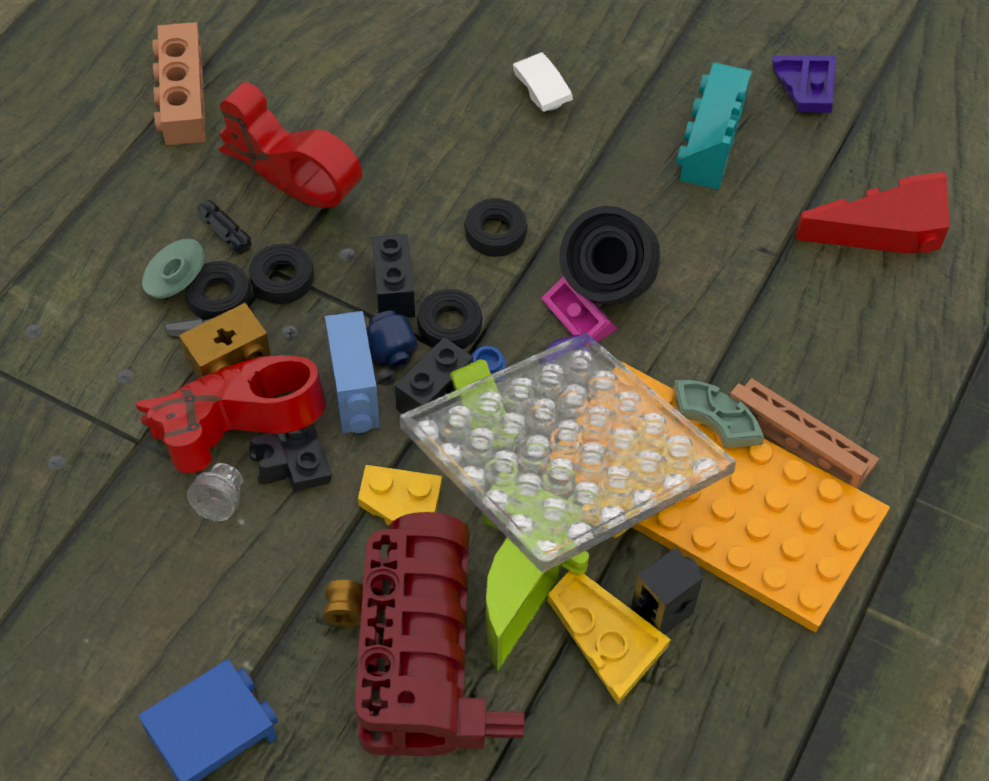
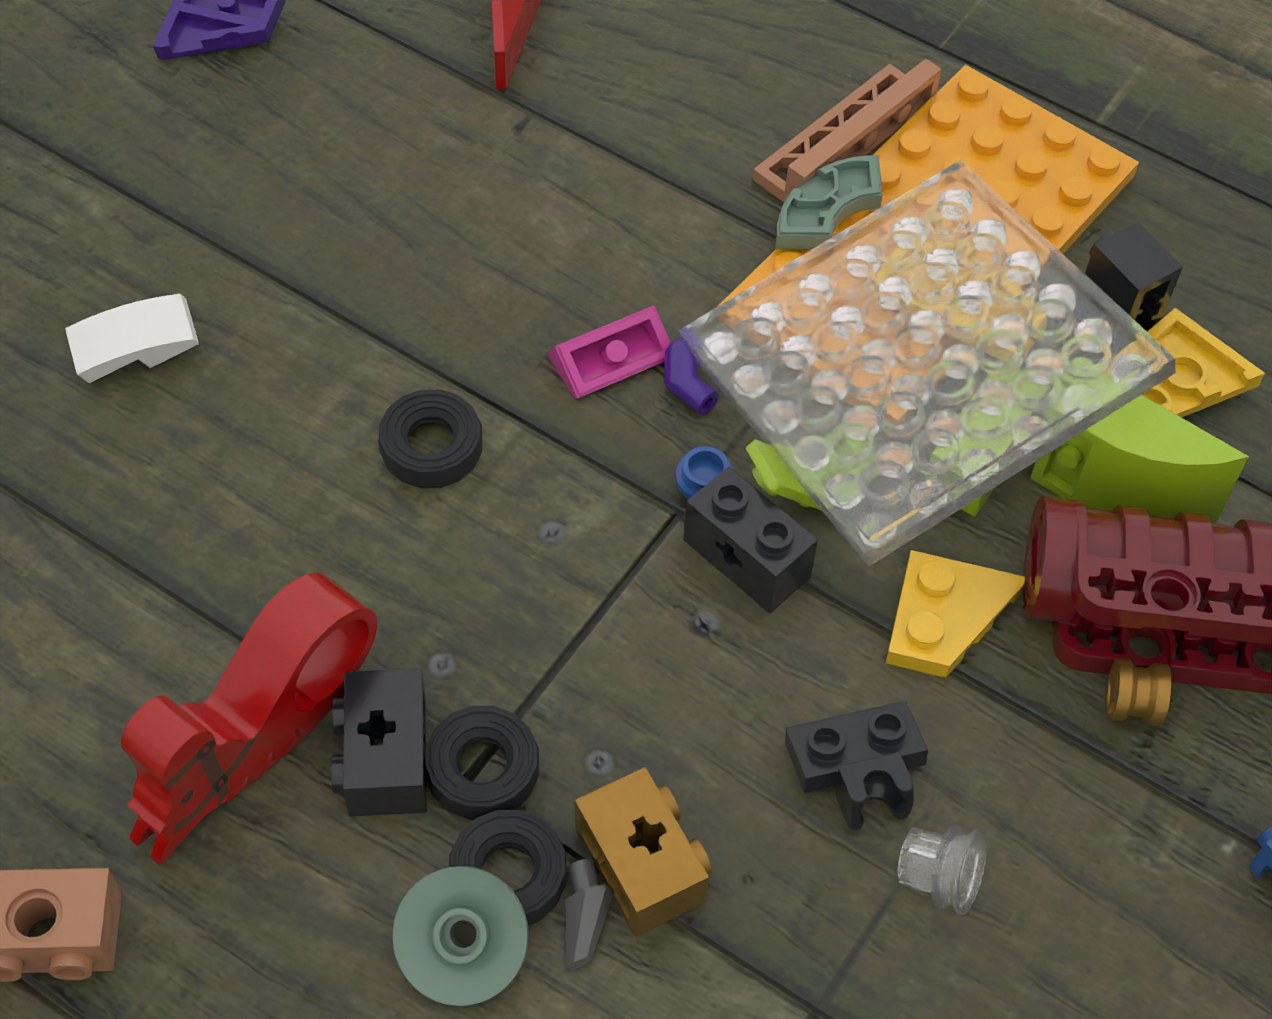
camera: 85 degrees left, 0 degrees up
red animal [135,355,327,473] -> none
black axle [197,200,252,254] -> none
medium blue brick [325,311,380,433] -> none
dark blue head [366,311,418,368] -> none
black brick [371,234,415,318] -> none
black tyre [417,289,483,349] -> none
black piece [559,206,660,305] -> none
teal wedge [676,62,752,190] -> none
none -> black brick [331,668,427,817]

